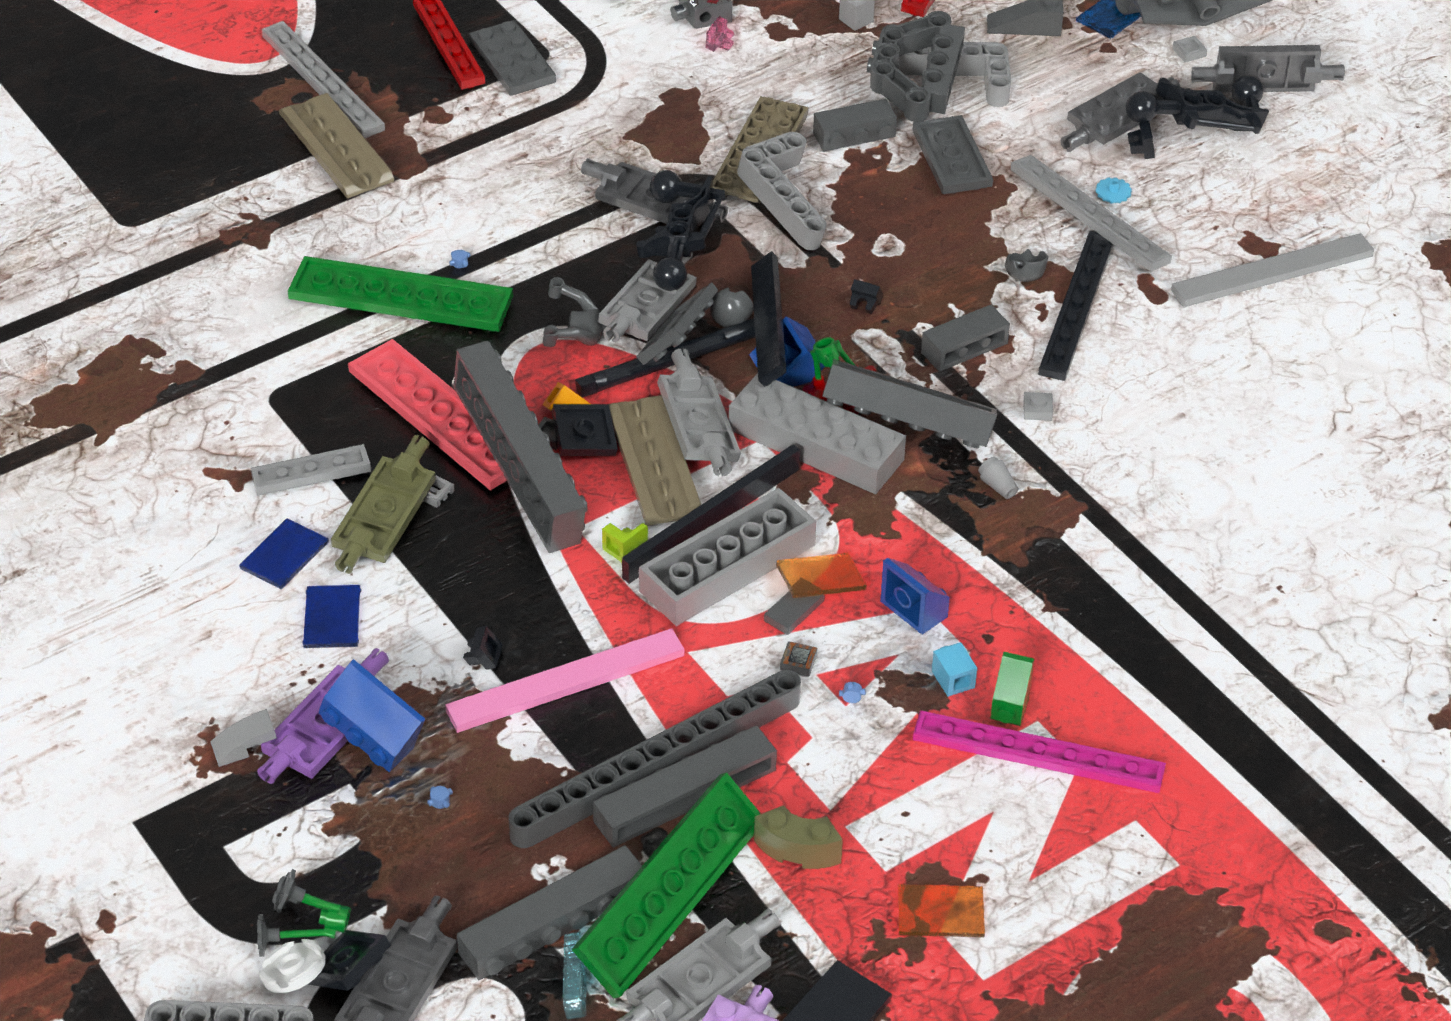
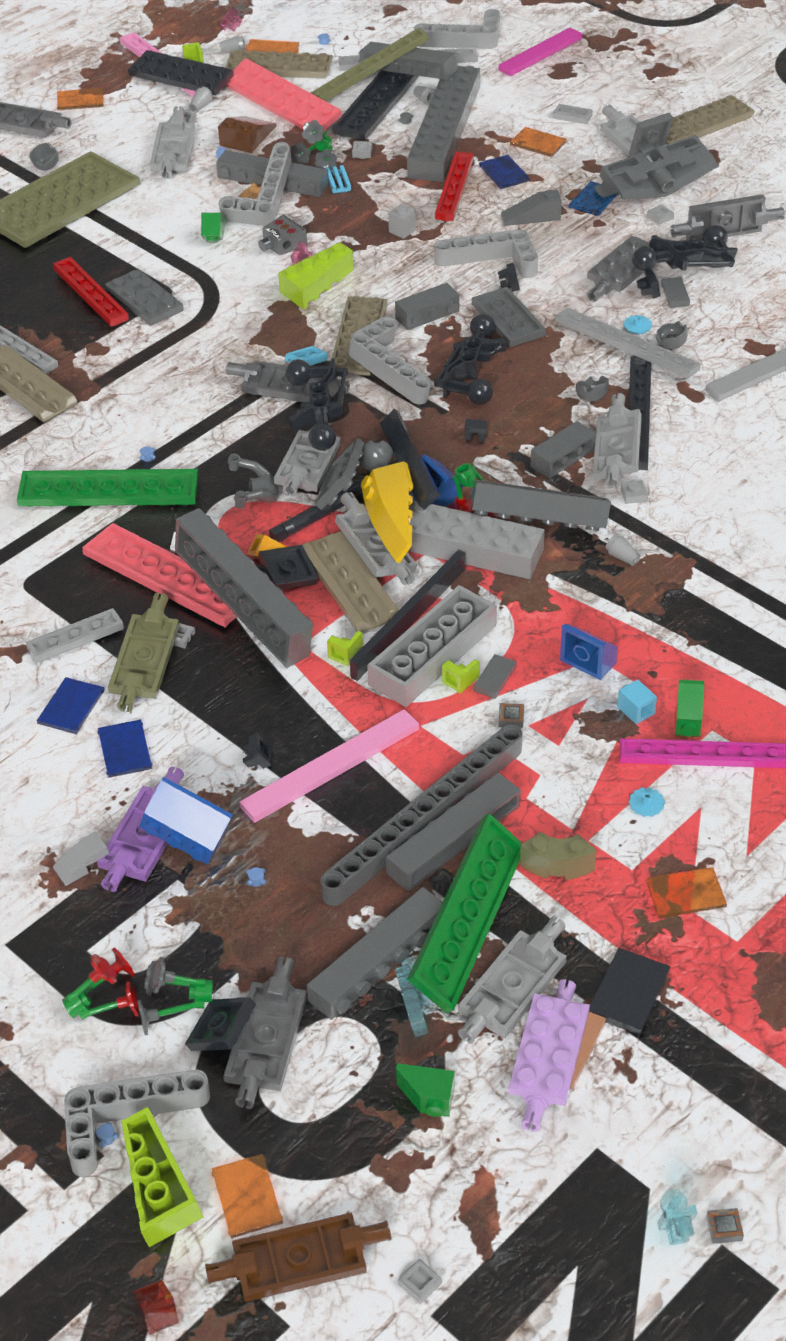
camera: 10 degrees left, 0 degrees up
white tile [259,939,325,993] -> none
clear orange piece [776,553,867,598] -> none
medium blue piece [839,682,866,703] -> none
dark grey brick [867,11,965,122] -> none
none -> plant [62,947,140,1020]
none -> lime wedge [278,242,353,310]
none -> medium azure tile [285,346,328,365]
none -> yellow wedge [361,461,413,563]
none -> black piece [434,314,507,405]
none -> lime panel [442,659,479,693]
none -> black tile [498,263,520,292]
none -> light grey plate [593,393,641,488]
none -> medium azure piece [629,788,665,817]
none -> dark grey hair [656,321,688,350]
none -> dark grey tile [661,277,690,308]

